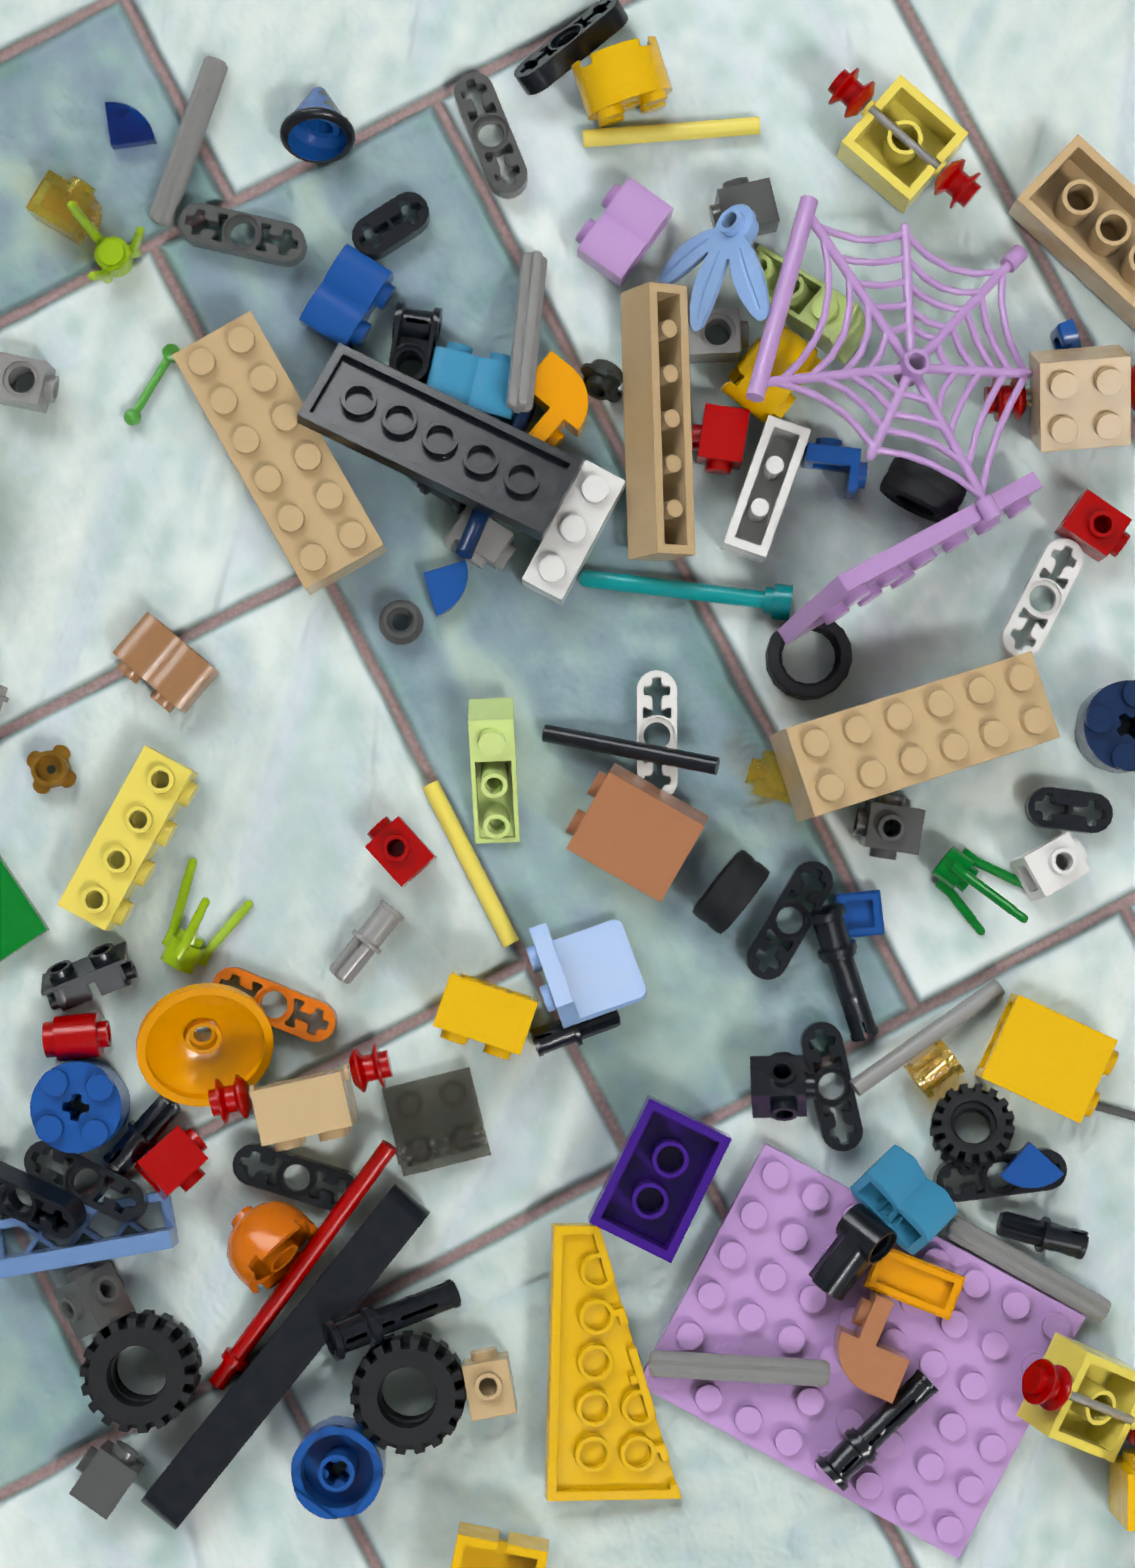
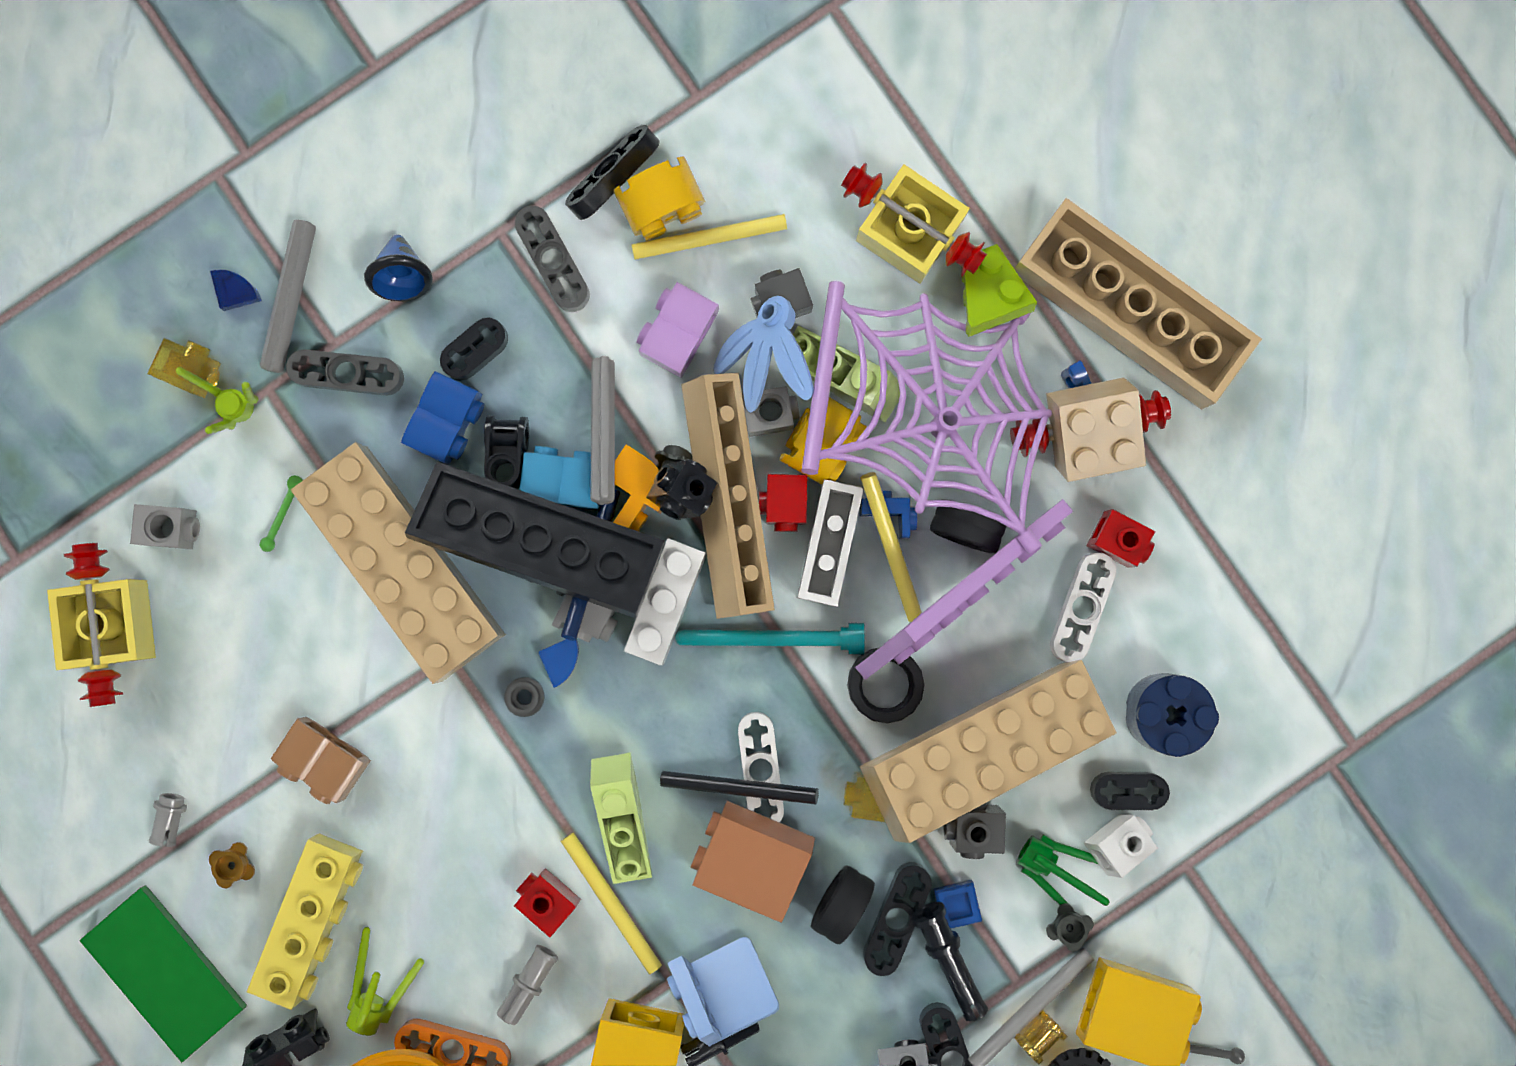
camera: 10 degrees left, 0 degrees up
none -> black brick [646,459,718,520]
none -> light yellow bar [860,472,922,622]
none -> lime wing [961,244,1037,337]
none -> pearl dark grey plate [1046,903,1094,951]

